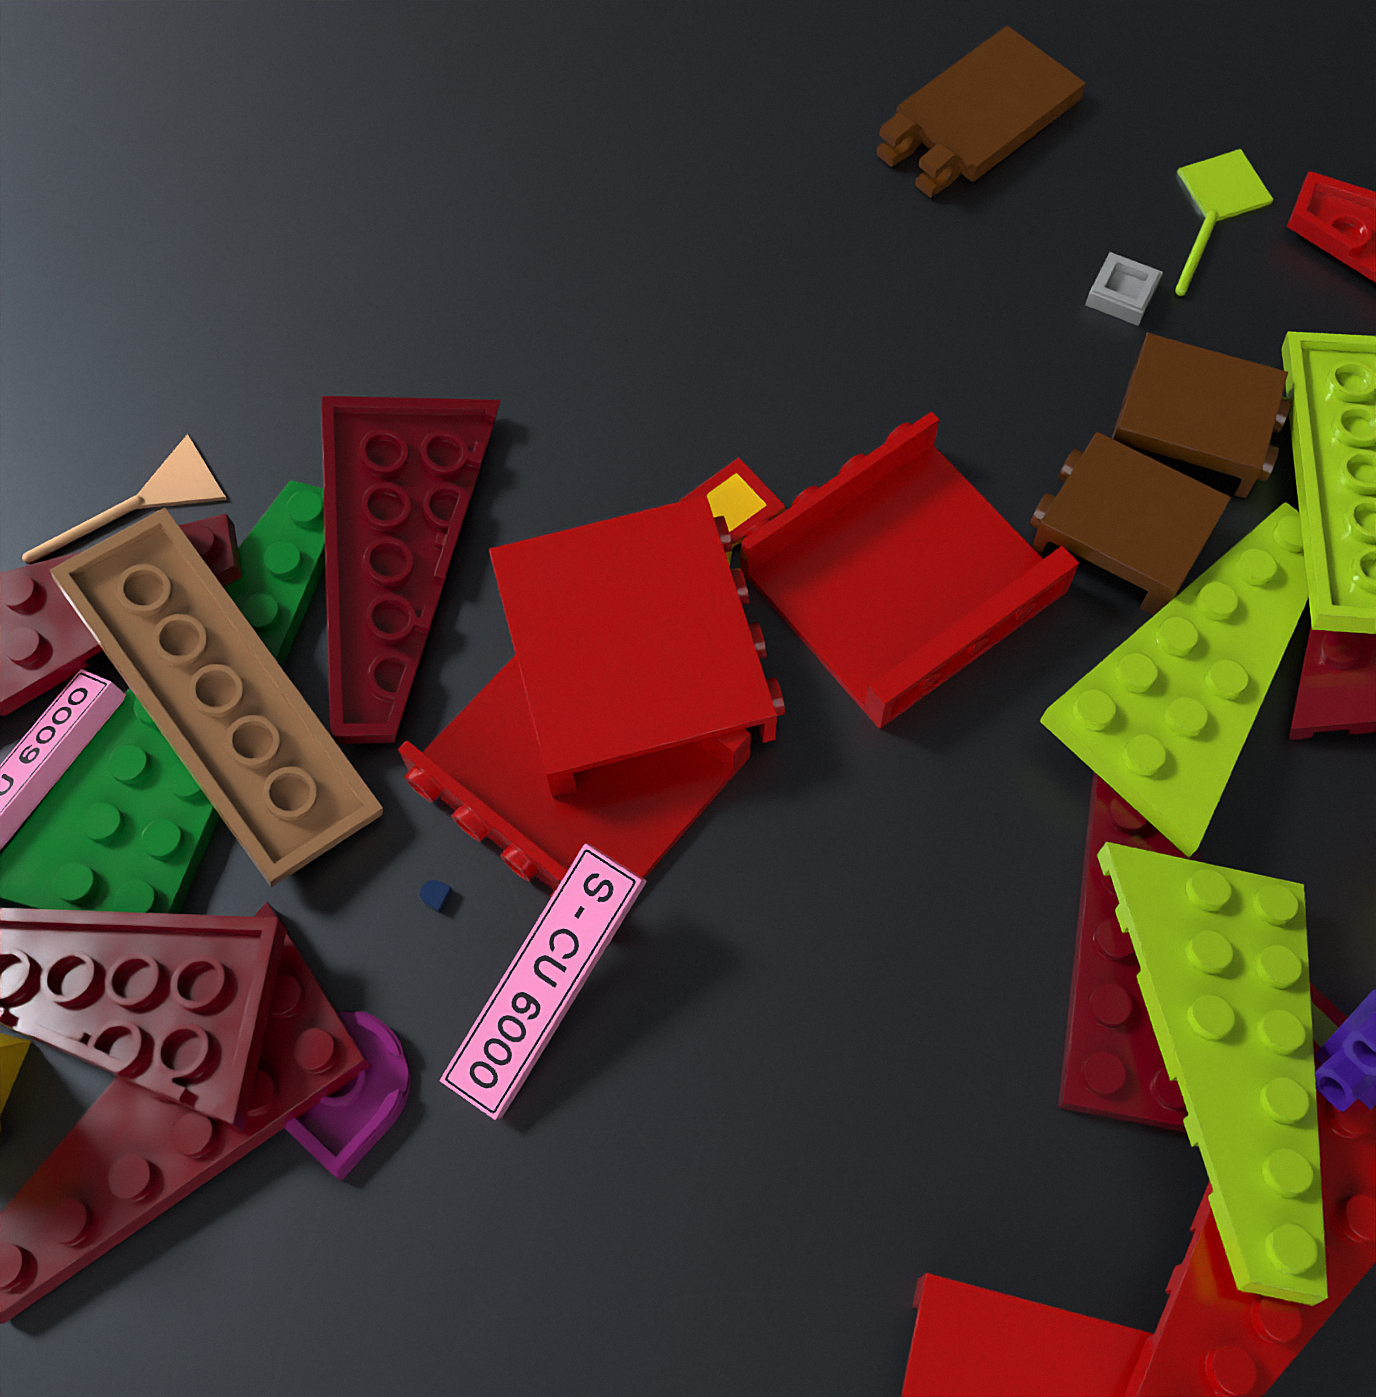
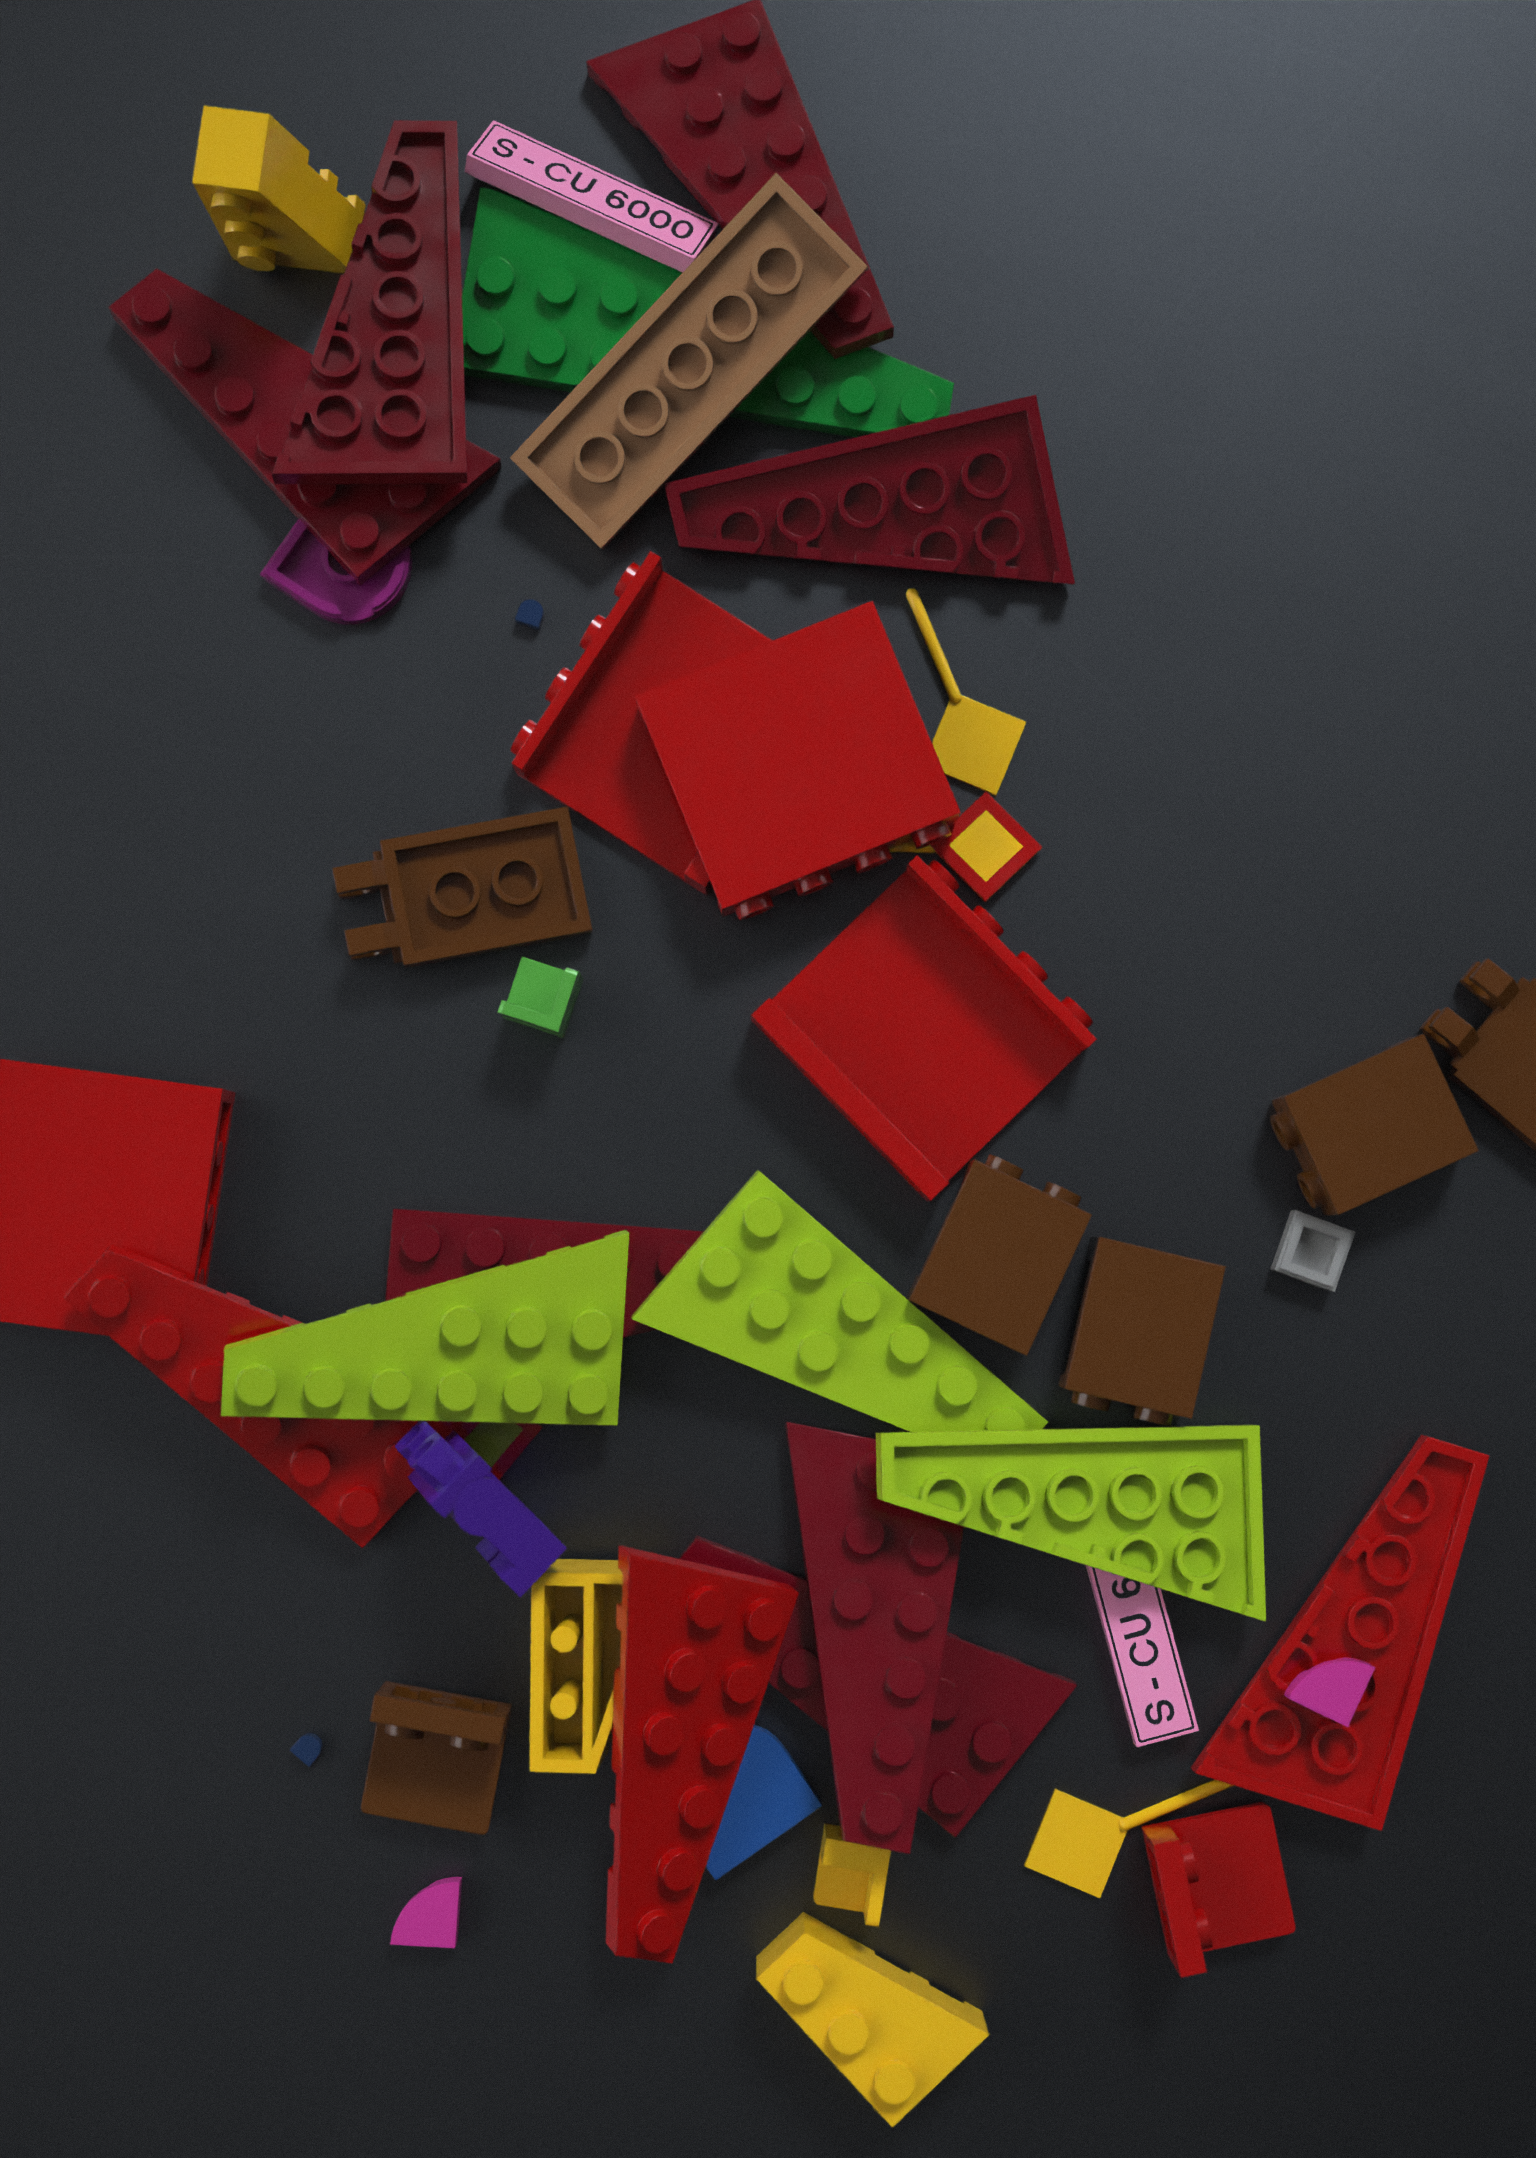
camera: 75 degrees right, 20 degrees up
light nougat piece [22,434,227,564] -> none
bright pink tile [439,843,647,1120] -> none
lime piece [1175,149,1273,296] -> none
none -> reddish brown tile [332,806,592,968]
none -> bright green panel [497,956,584,1038]
none -> yellow piece [906,588,1026,796]
none -> reddish brown panel [1270,1034,1479,1215]

